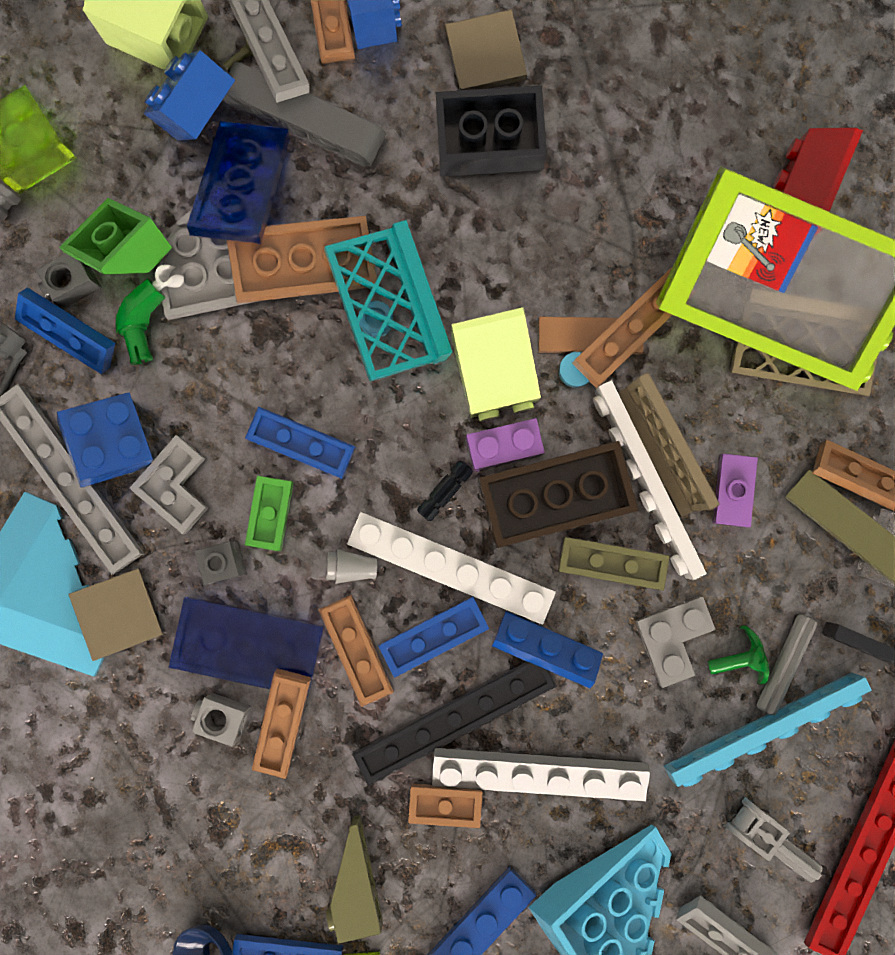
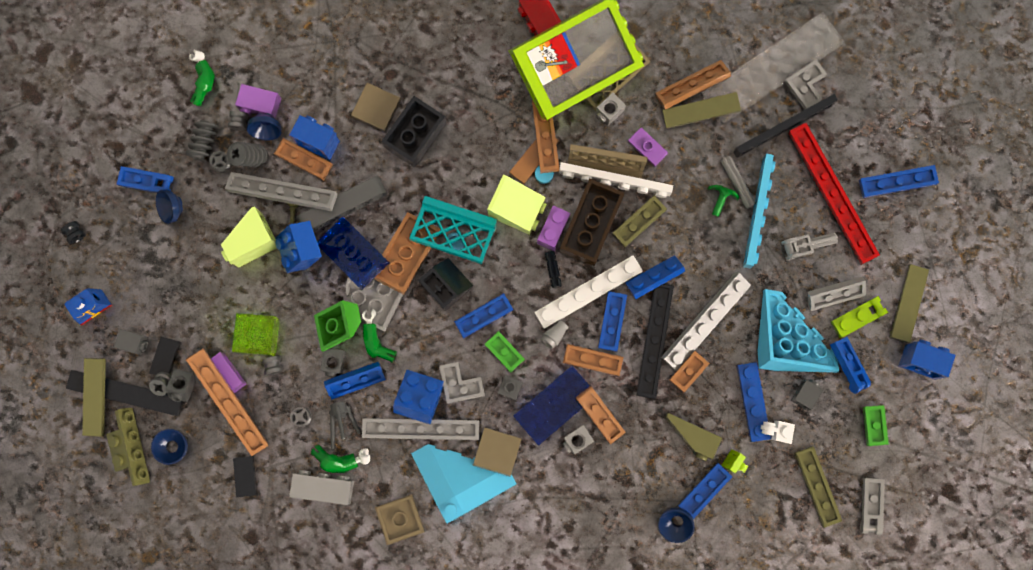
camera: 50 degrees left, 5 degrees down
light grey plate [635,596,716,688] -> none
none -> black slope [418,258,473,311]
none -> light grey brick [596,93,626,126]

